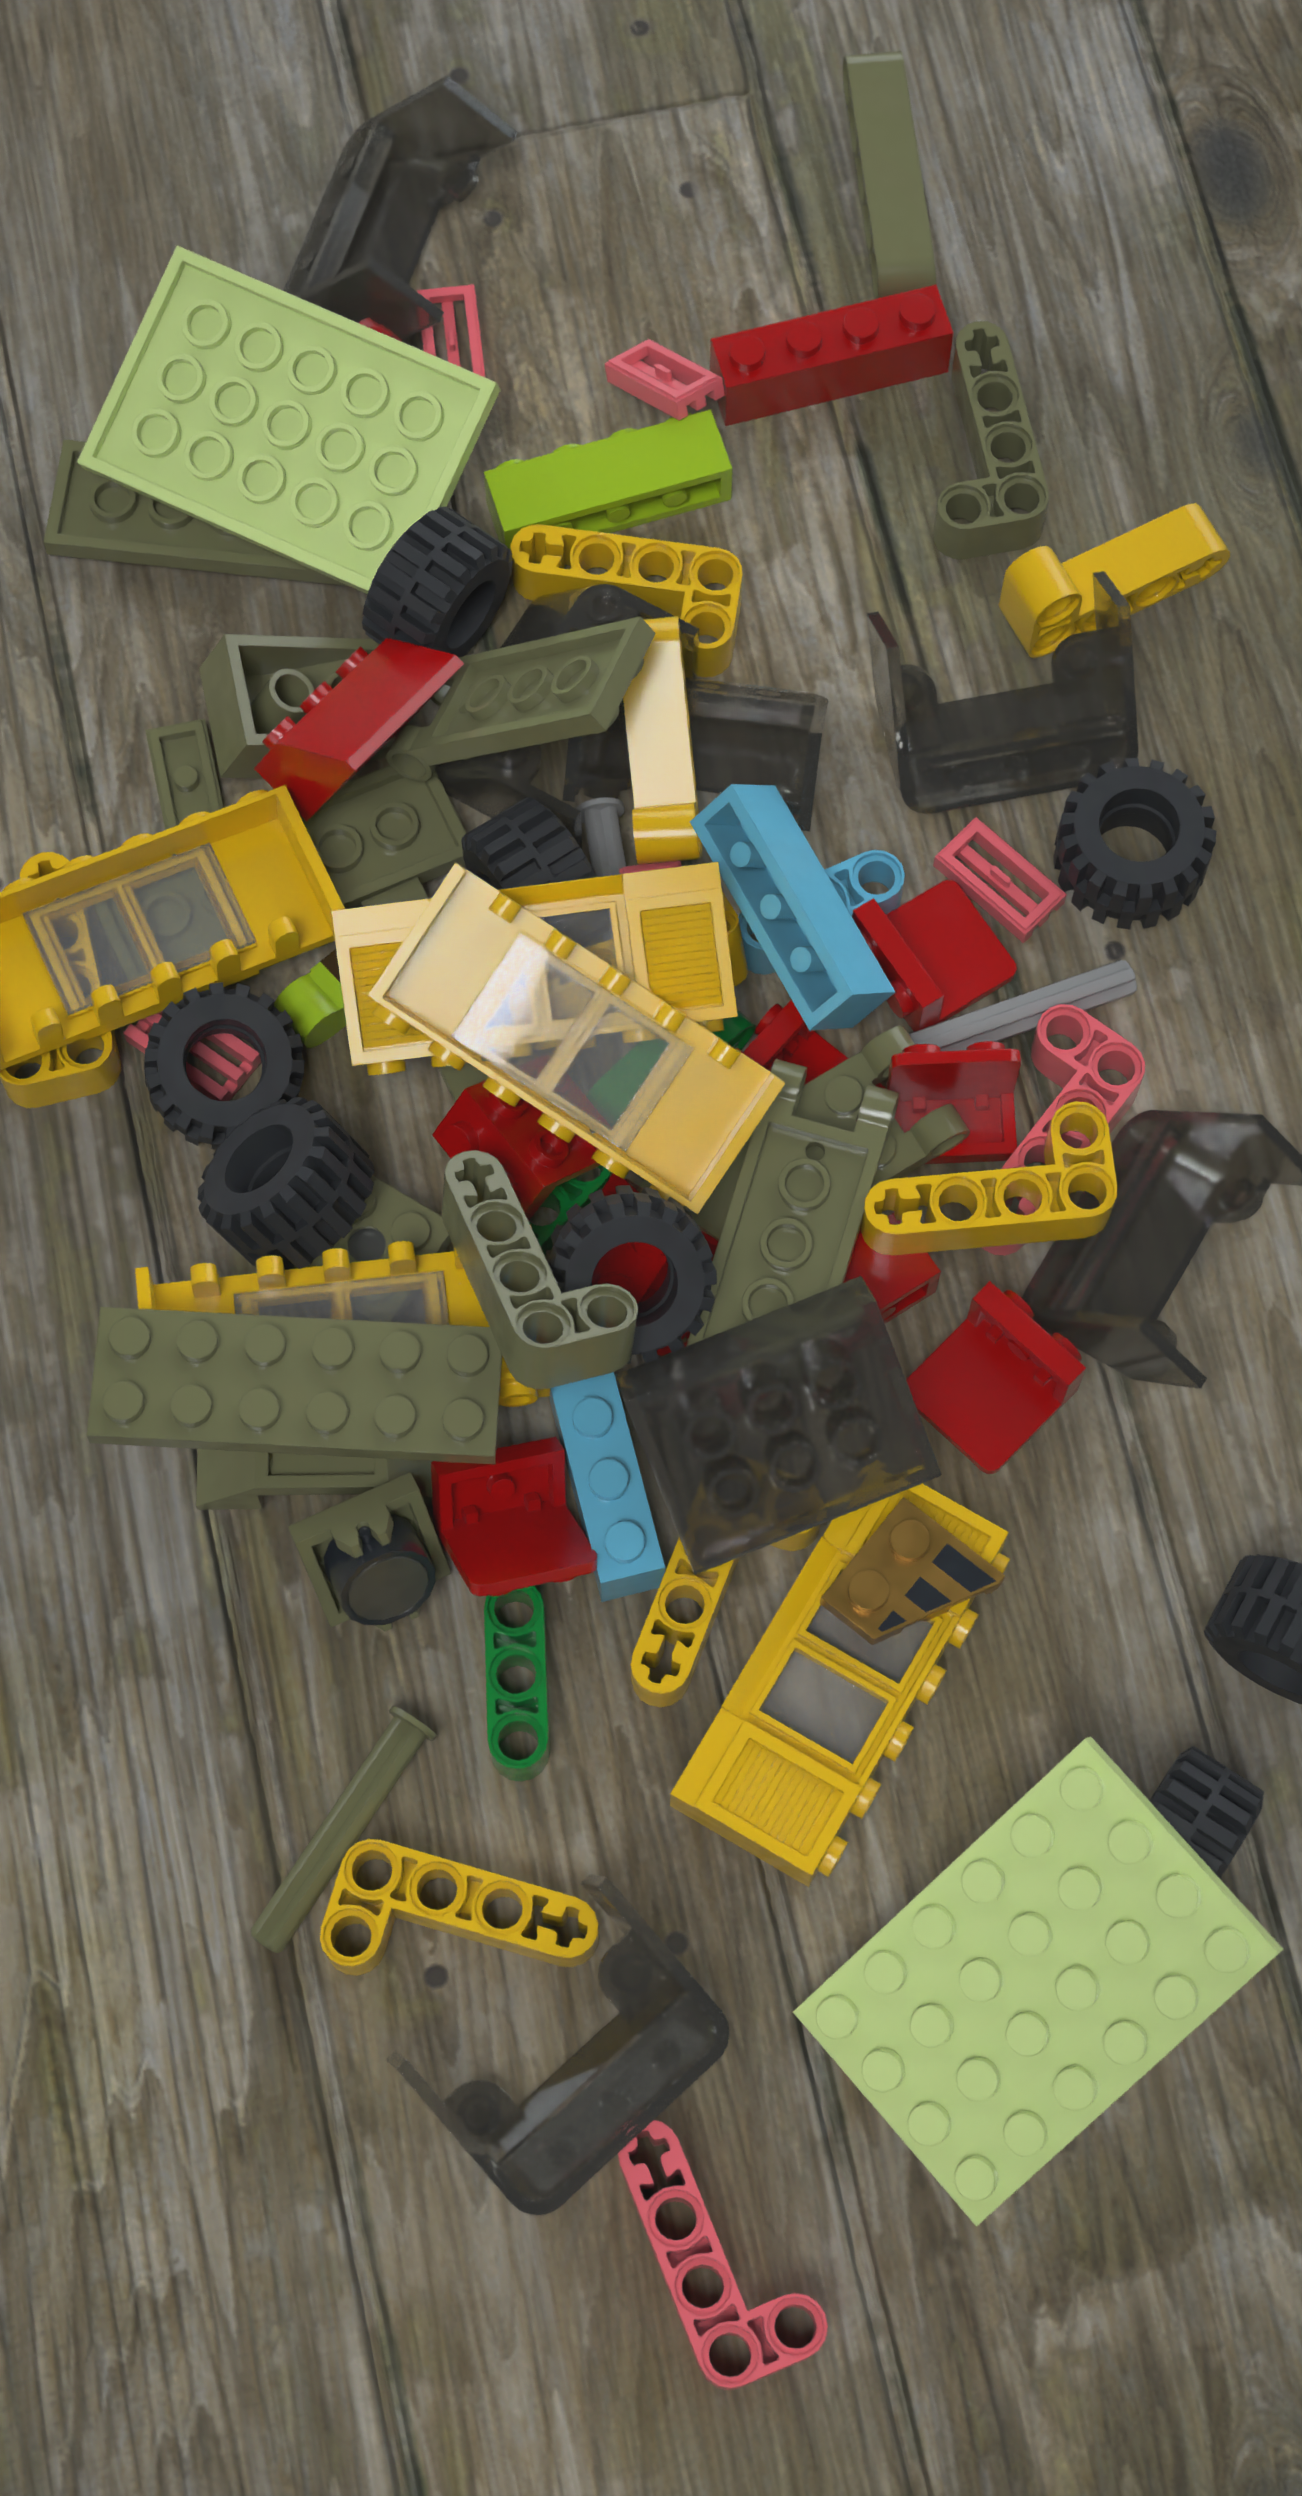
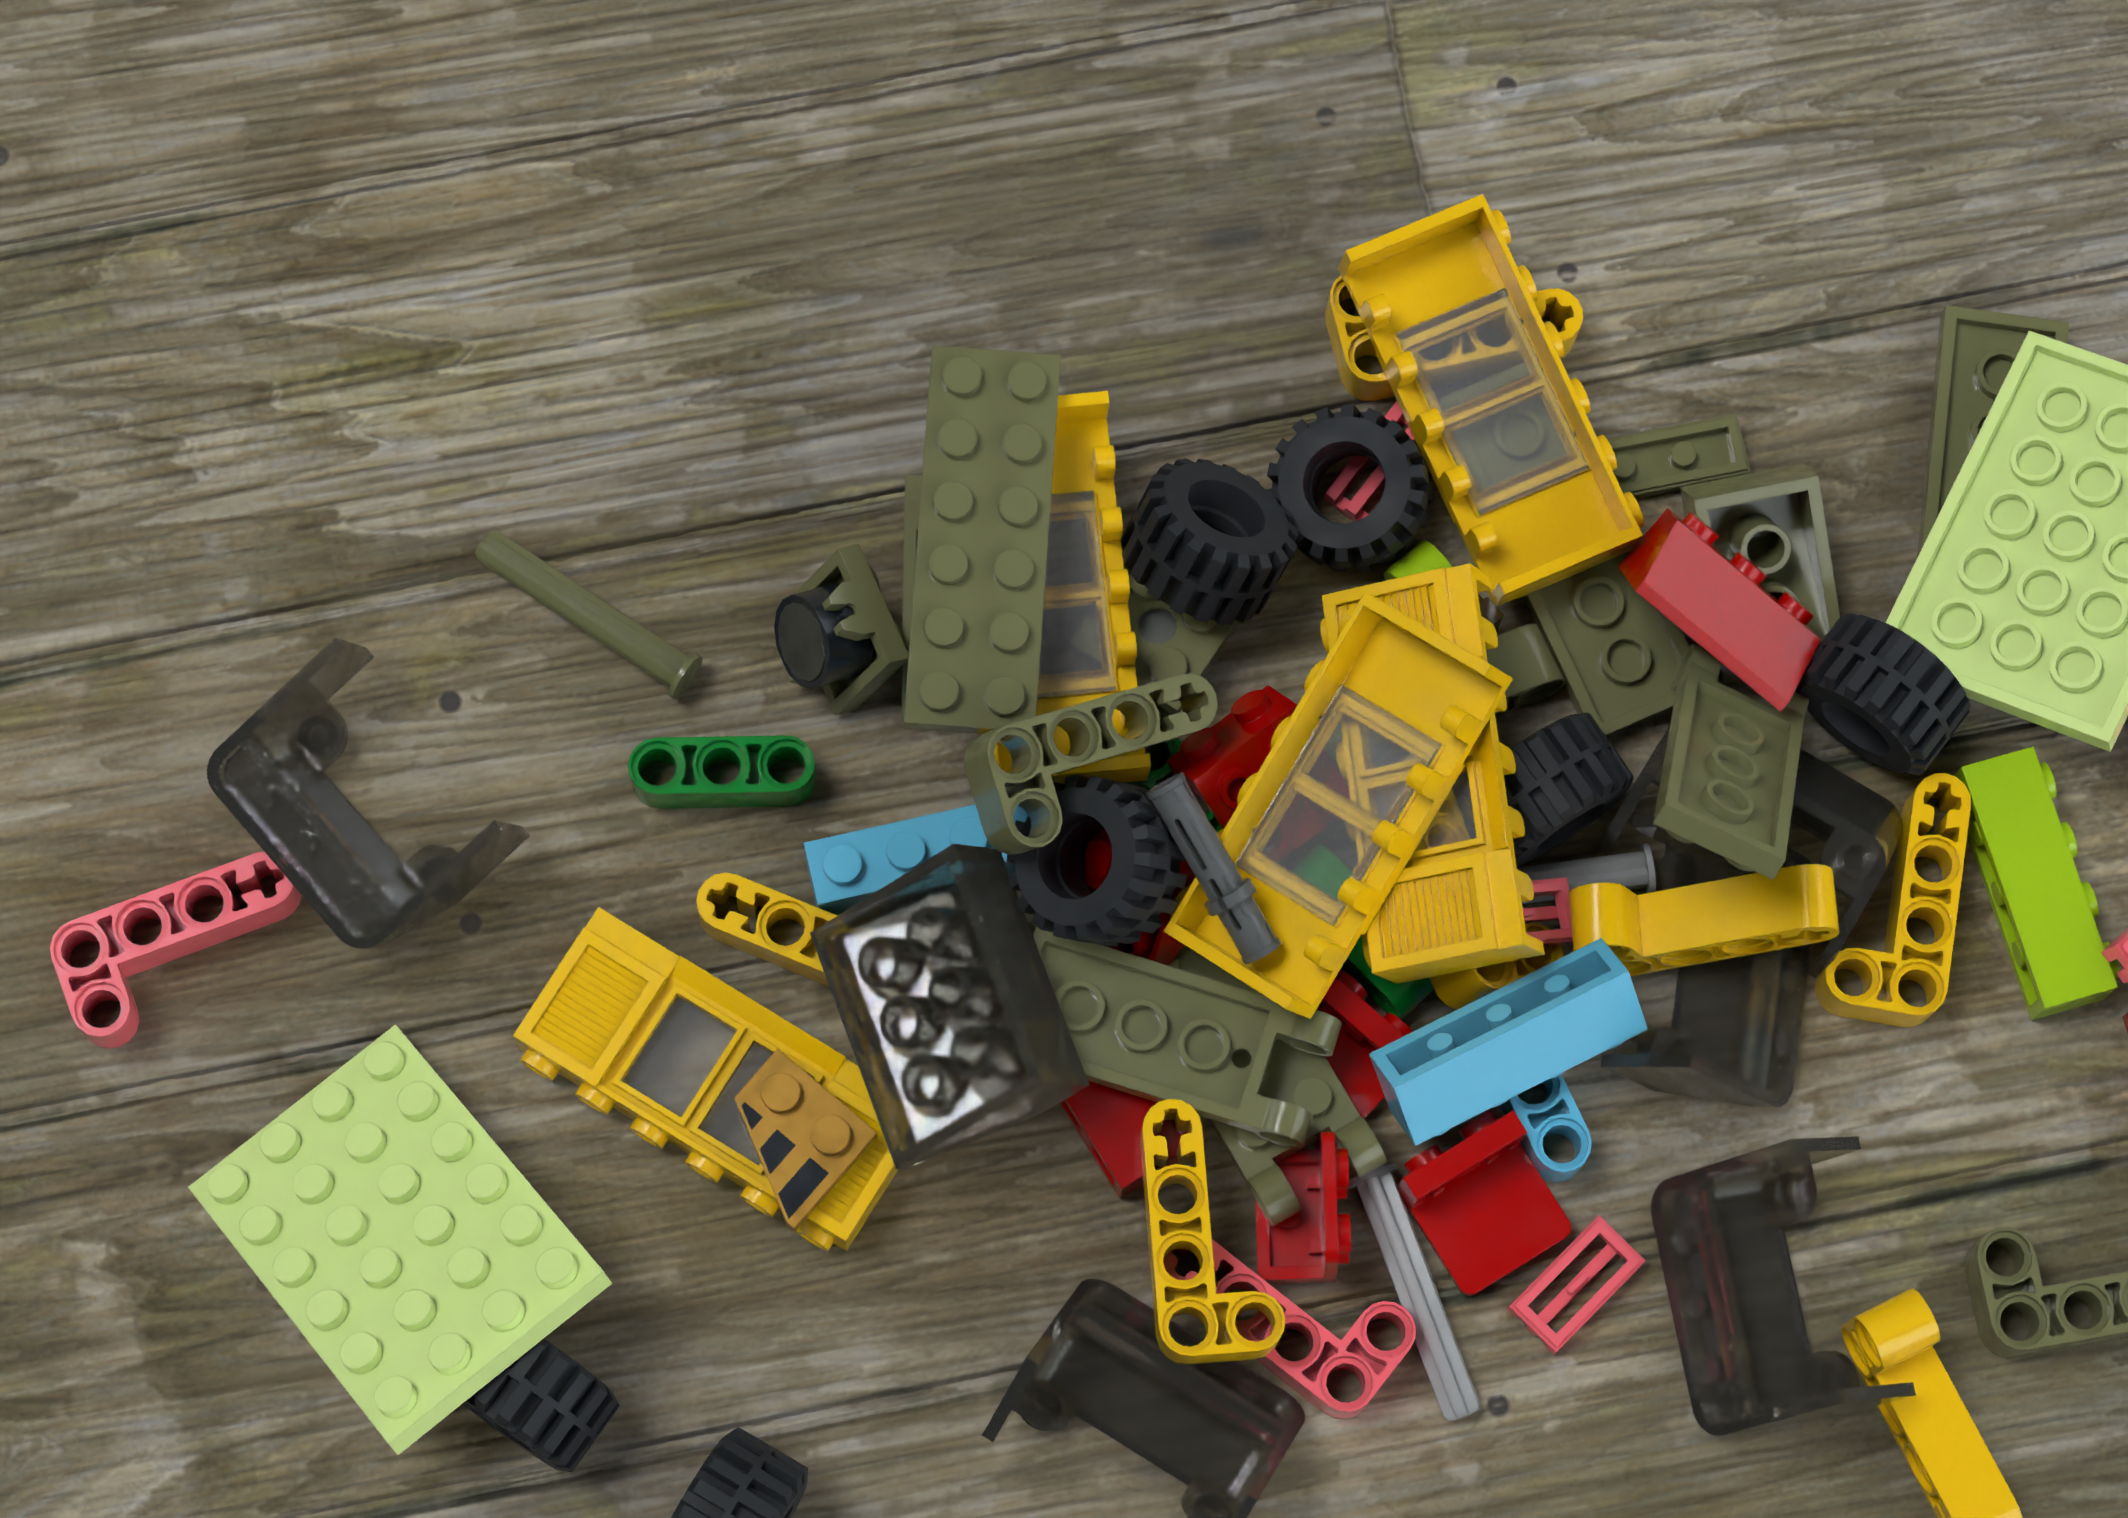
camera: 85 degrees right, 5 degrees up
yellow beam [320,1839,599,1976] -> none
red bracket [431,1436,597,1596] -> none
red bracket [901,1281,1086,1474] -> none
black tyre [1053,758,1217,929] -> none
none -> dark grey pin [1146,772,1281,965]

